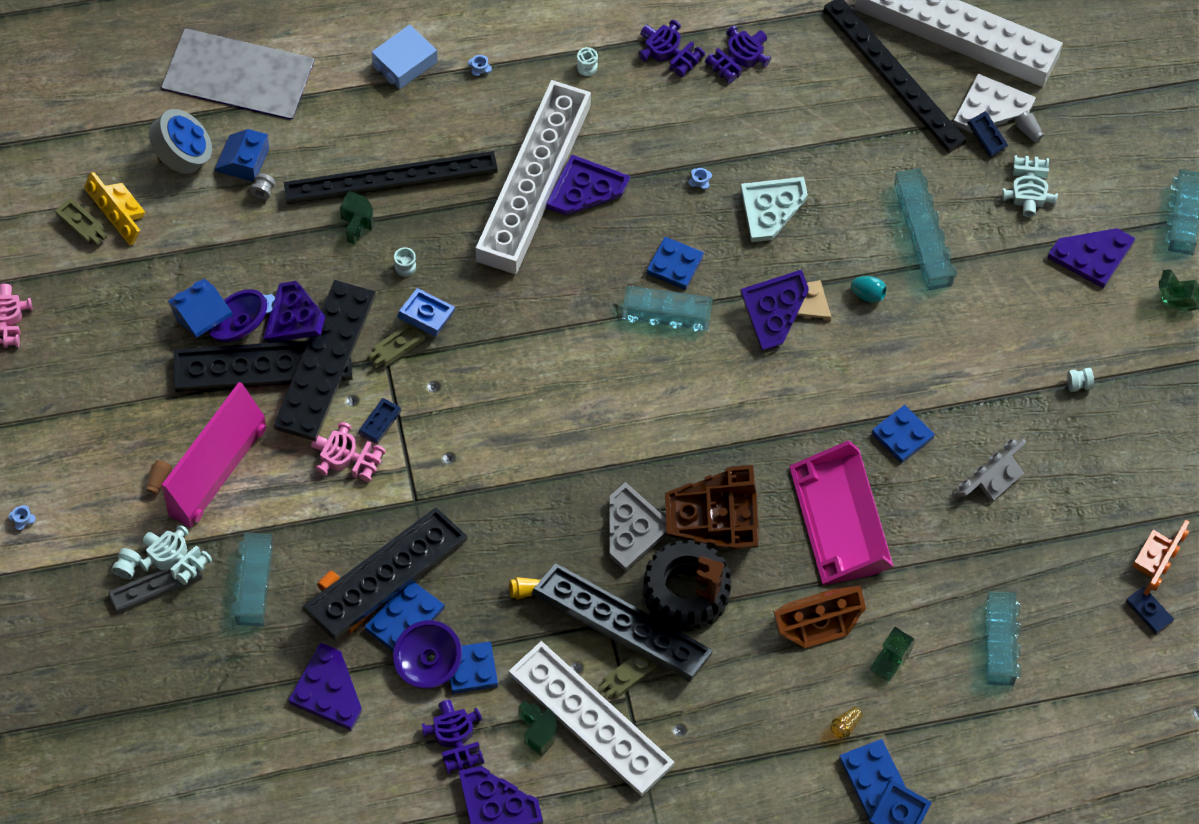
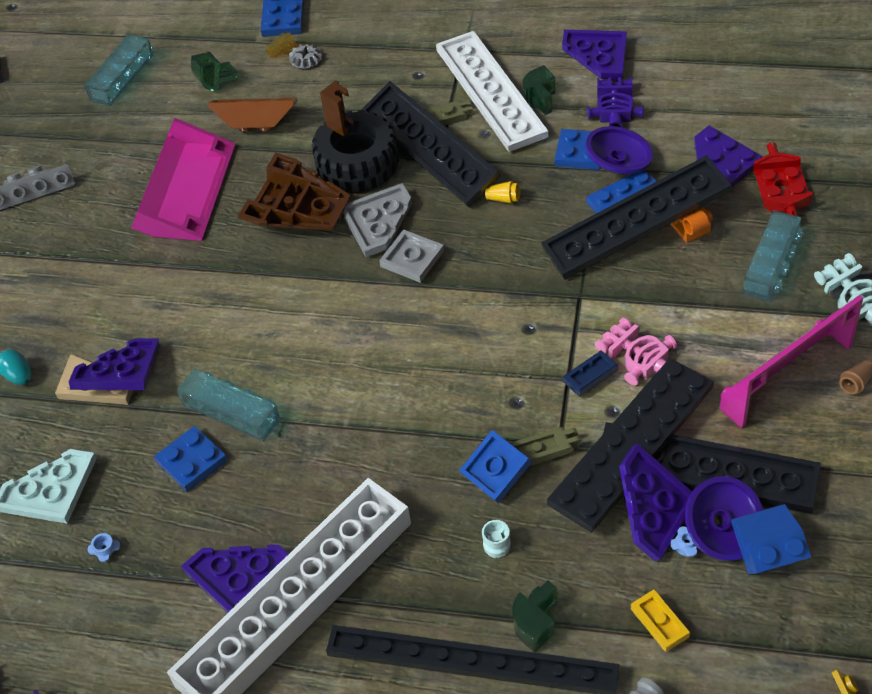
camera: 150 degrees left, 10 degrees down
blue plate [872,405,935,463] -> none
none -> light grey gear [289,43,322,69]
none -> light grey plate [379,230,444,283]
none -> yellow plate [631,589,690,652]
none -> red plate [753,142,813,223]

